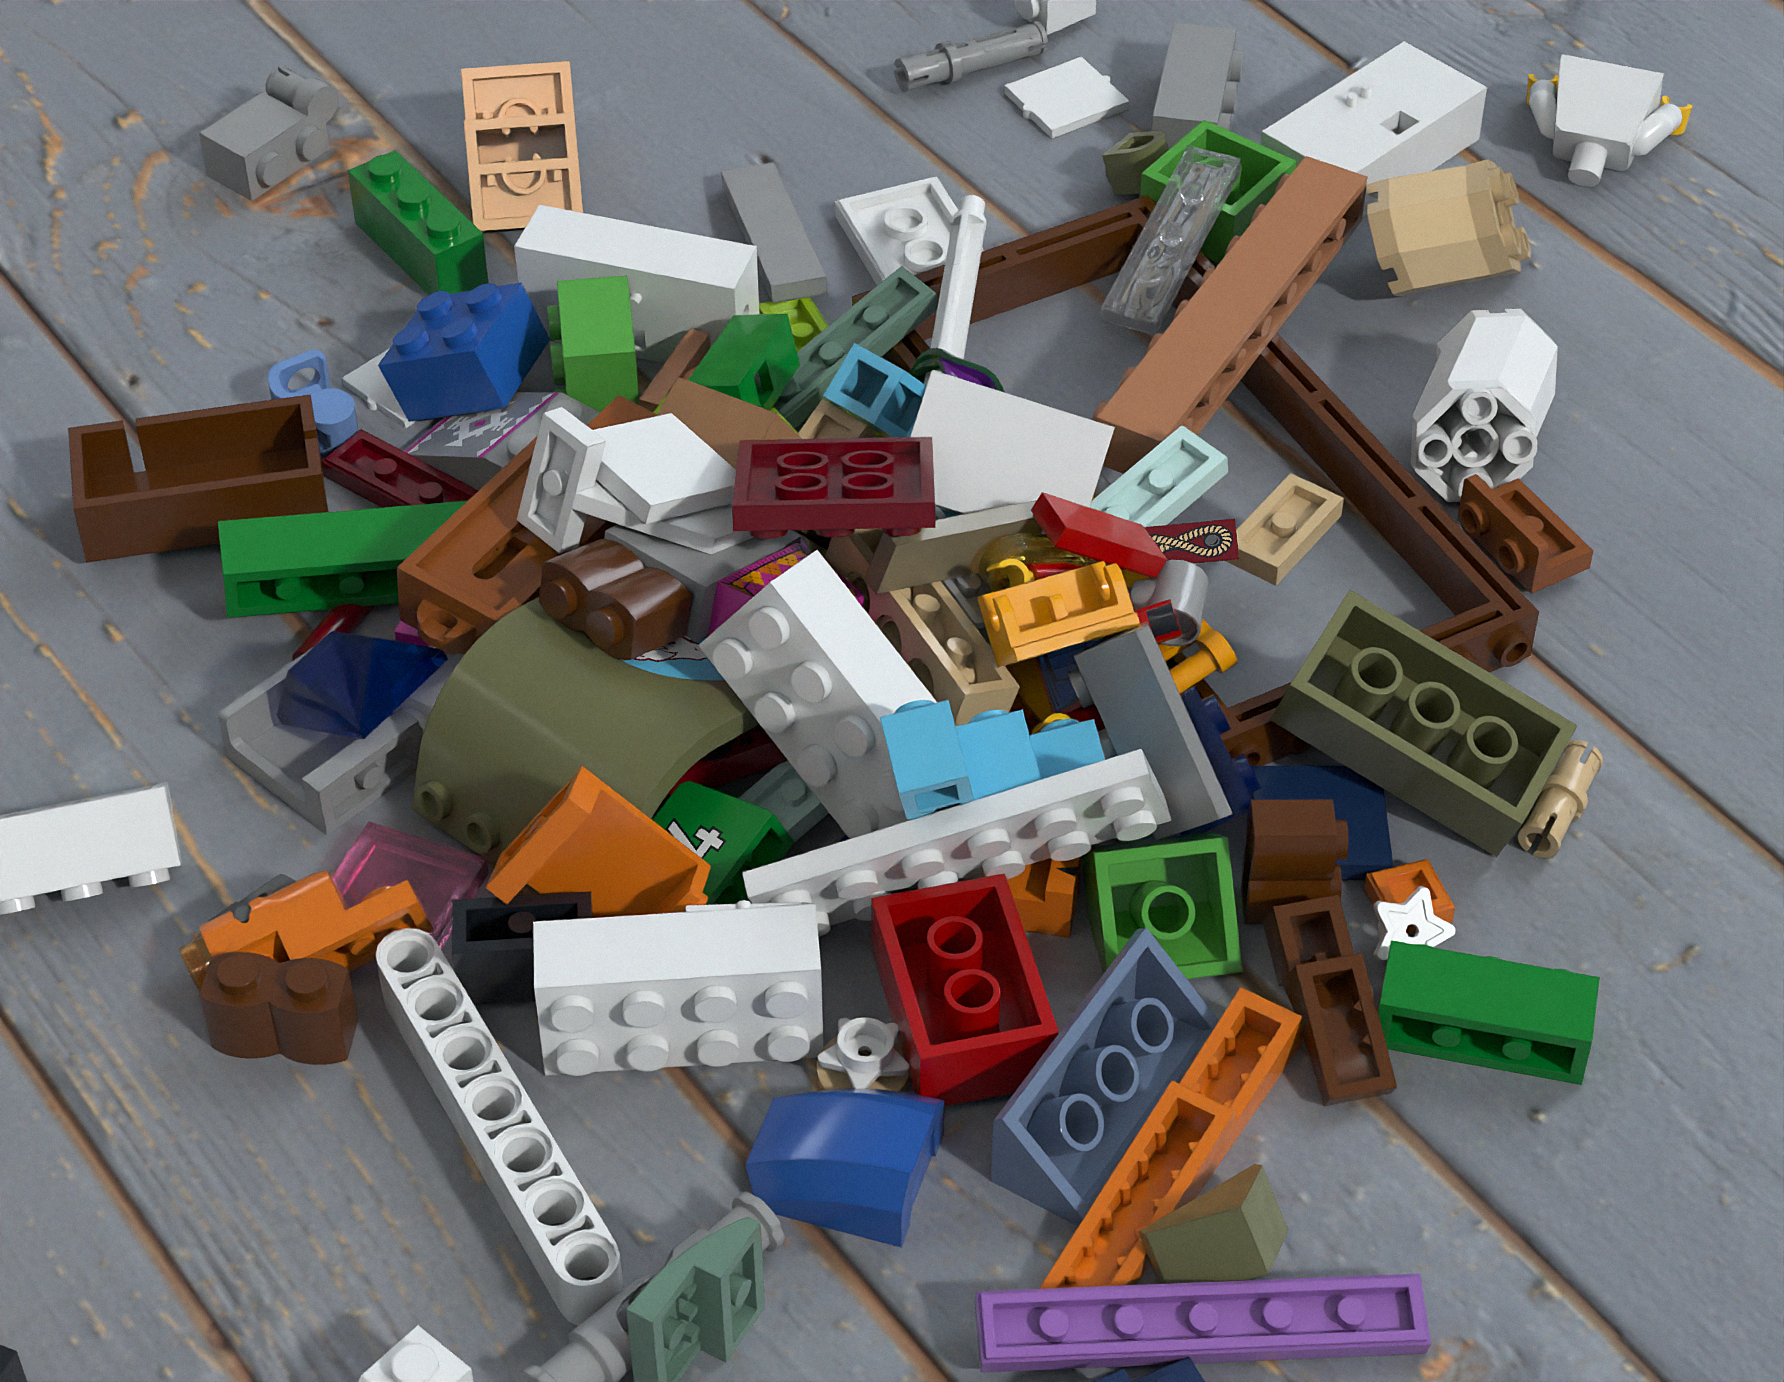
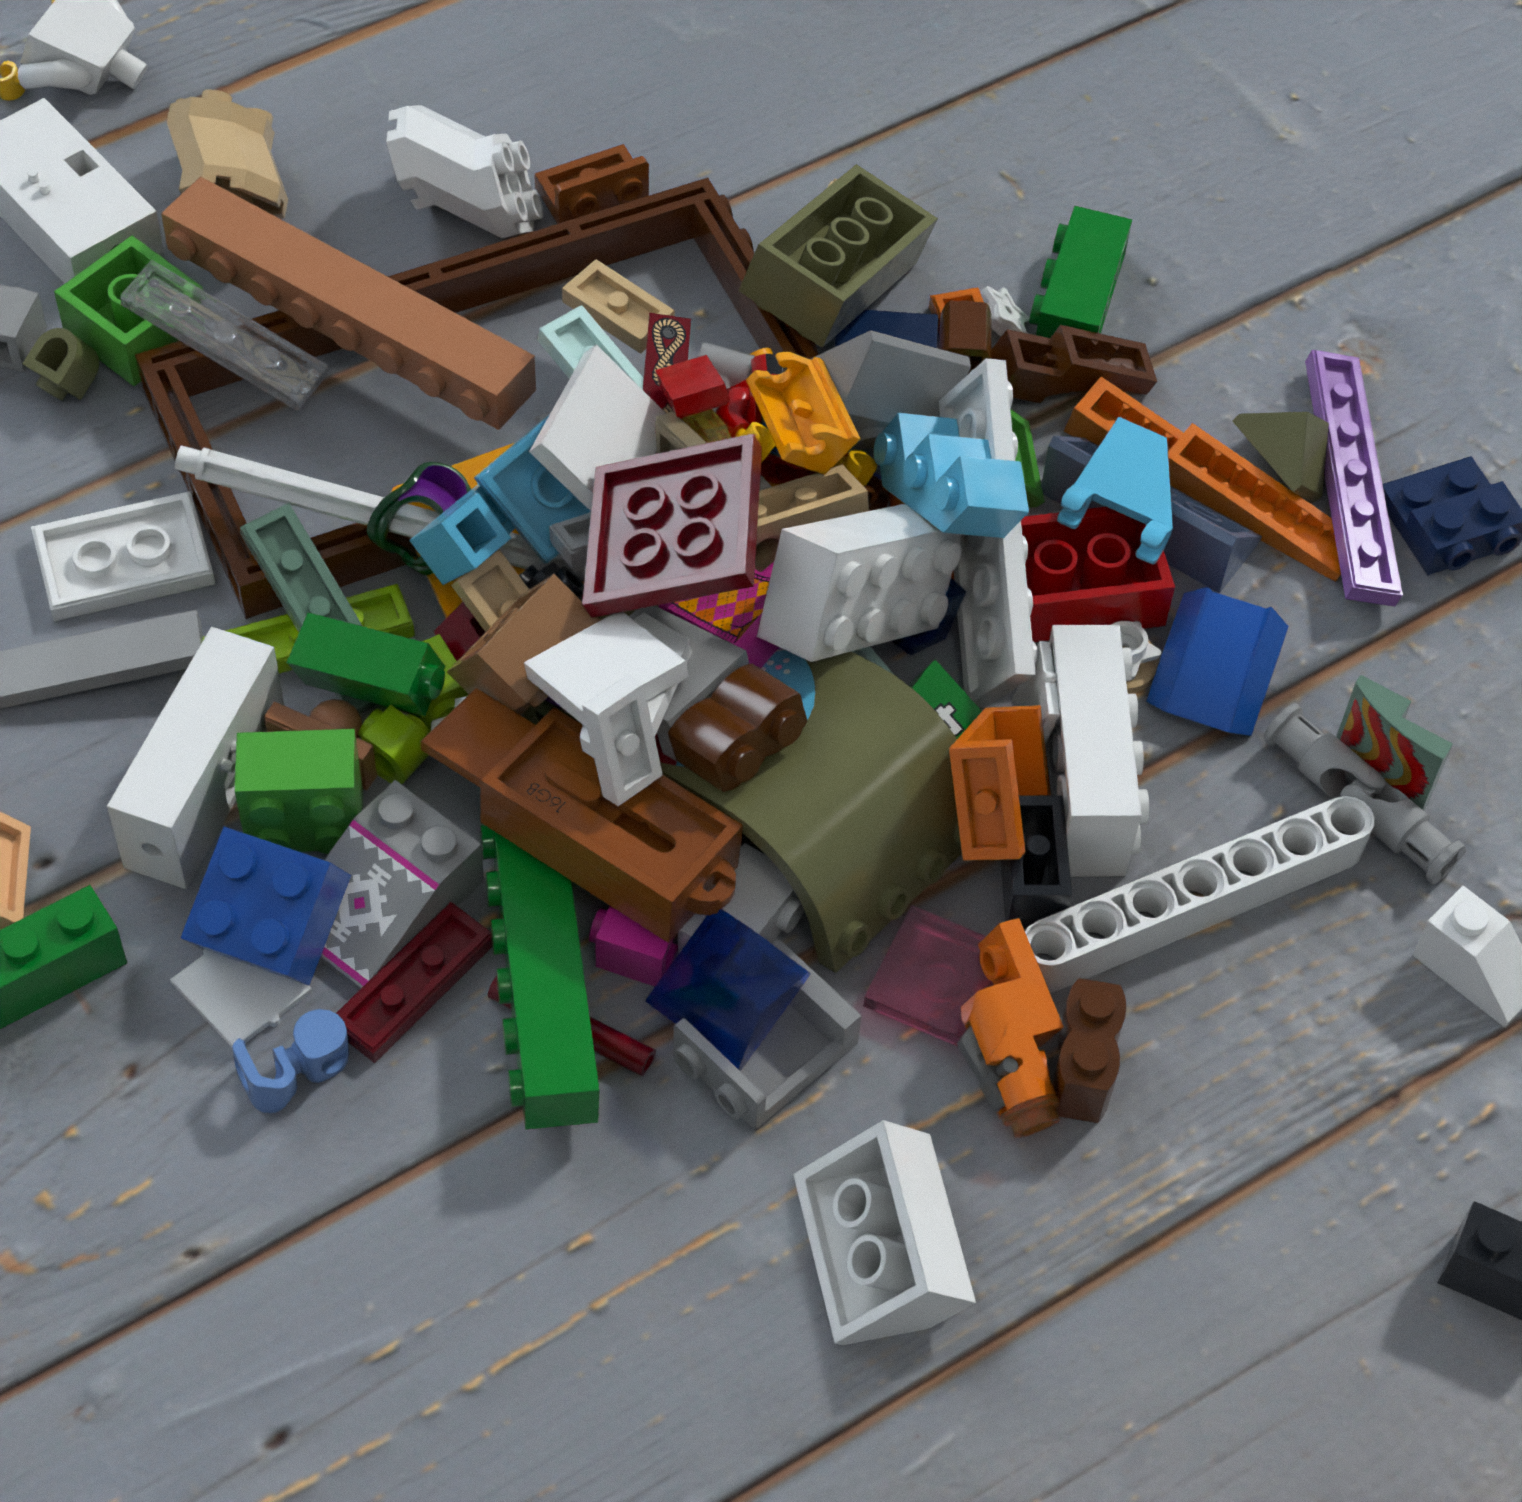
camera: 90 degrees left, 10 degrees up
reddish brown piece [68,394,329,562] -> none
none -> medium azure flag [1057,417,1173,564]

